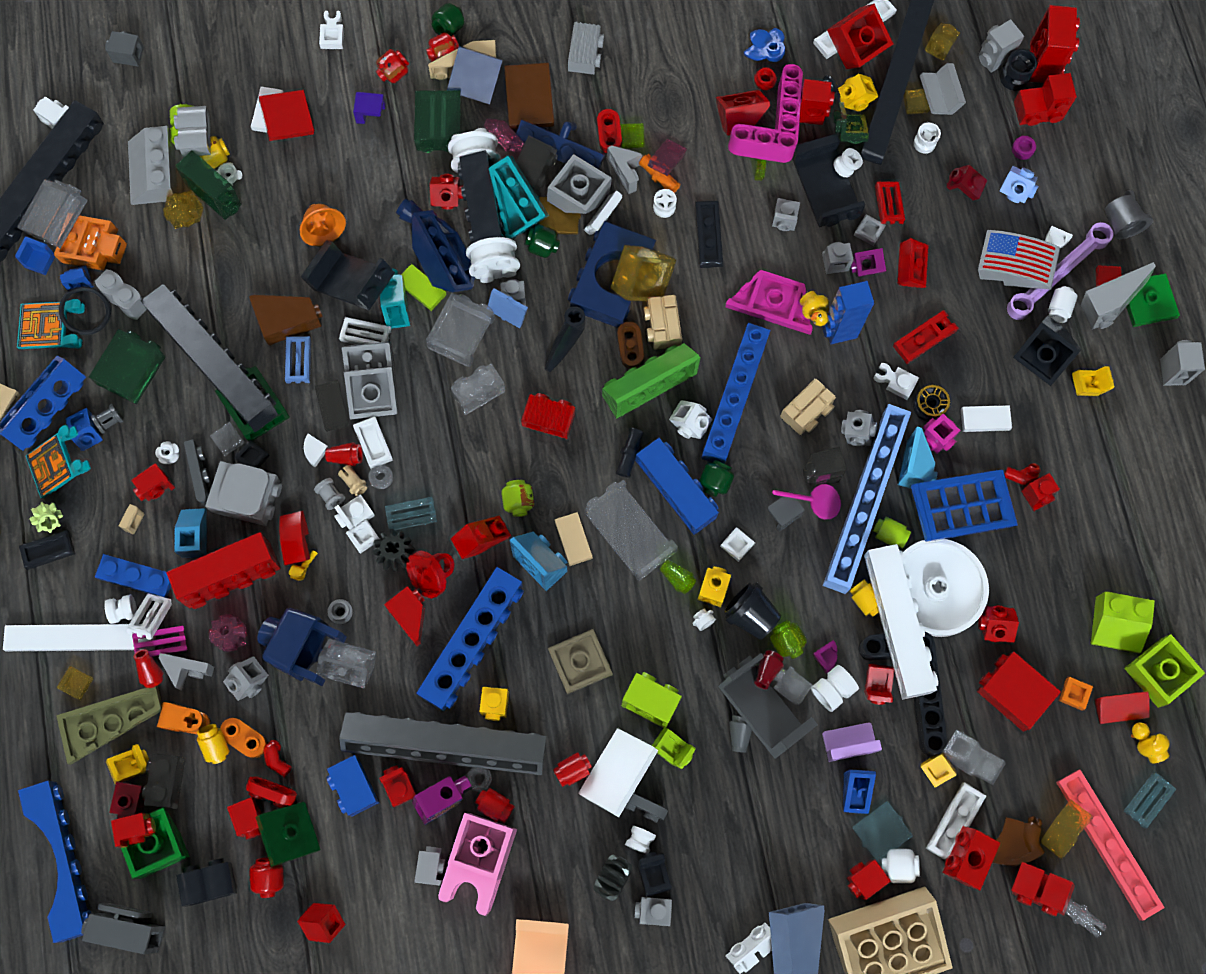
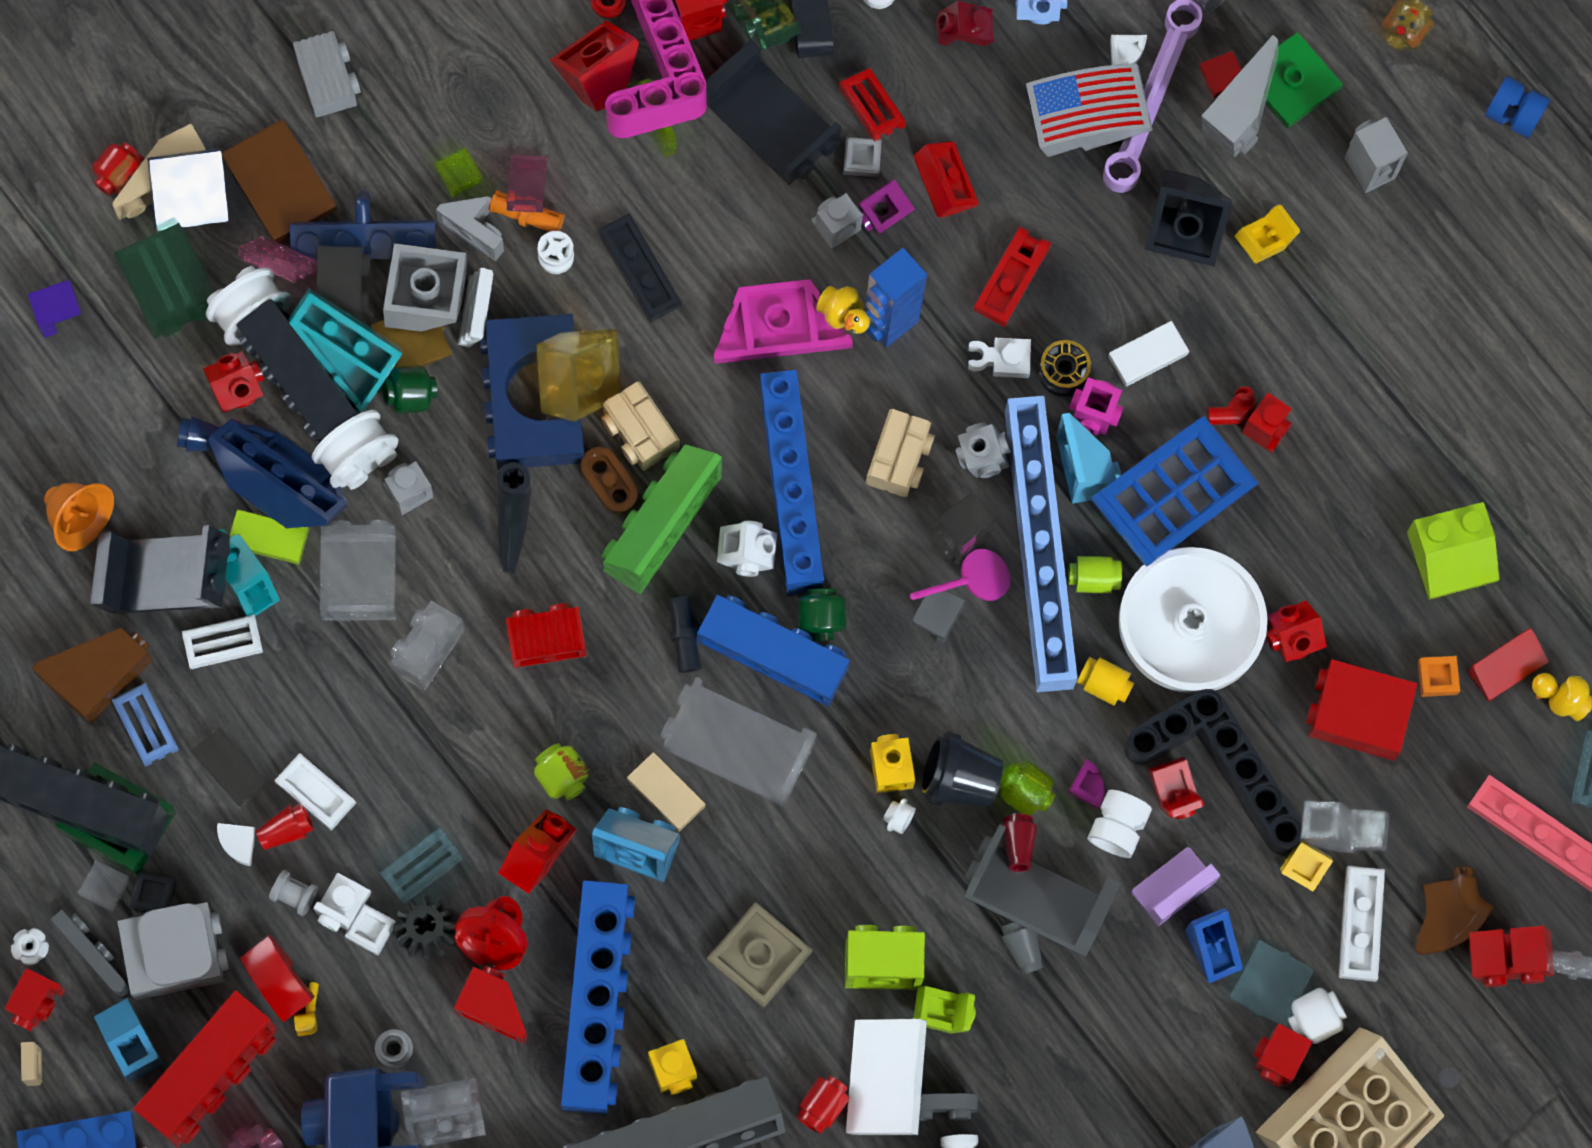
camera: 30 degrees left, 0 degrees up
tan pin [338,465,367,496] -> none
light grey slope [342,341,398,419] -> none
clear plate [369,465,393,489] -> none
red head [375,49,409,83] -> none
dark green head [432,3,464,36] -> none
medium blue piece [487,288,528,328] -> none
red plate [597,109,622,153] -> none
clear neon green cone [660,560,696,594] -> none
white tile [720,527,755,562] -> none
light grey bracket [772,198,800,231] -> none
clear bracket [774,666,813,706] -> none
white wheel [833,148,863,177] -> none
white brick [864,544,938,700] -> none
red brick [942,826,1000,890] -> none
clear yellow slope [1040,800,1093,859] -> none
white brick [1048,286,1078,323] -> none
lime brick [1124,634,1205,708] -> none

